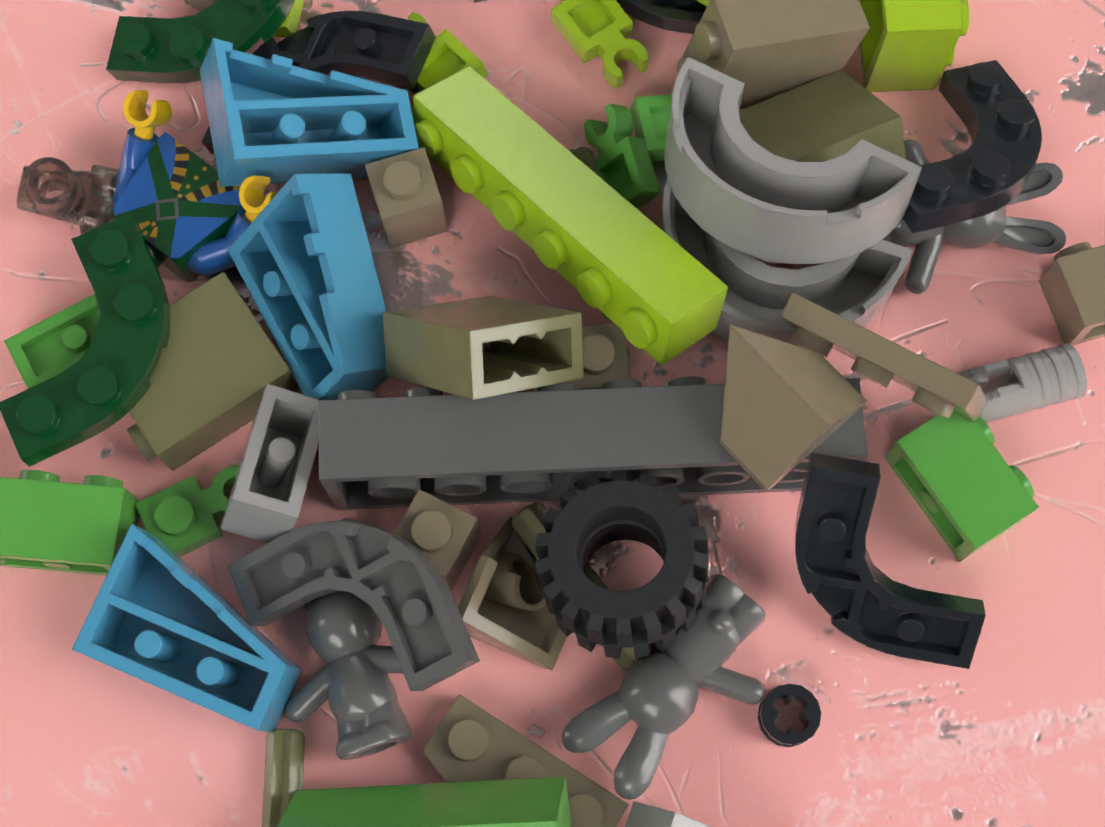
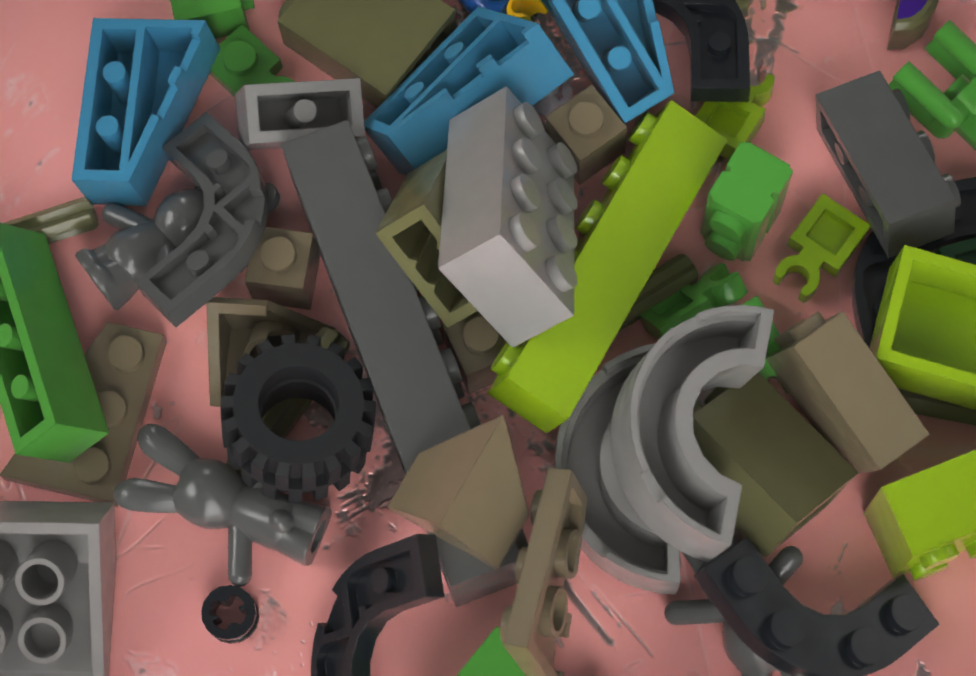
camera: 75 degrees right, 0 degrees up
none -> light grey brick [438,86,577,348]
none -> bright green brick [700,141,793,261]

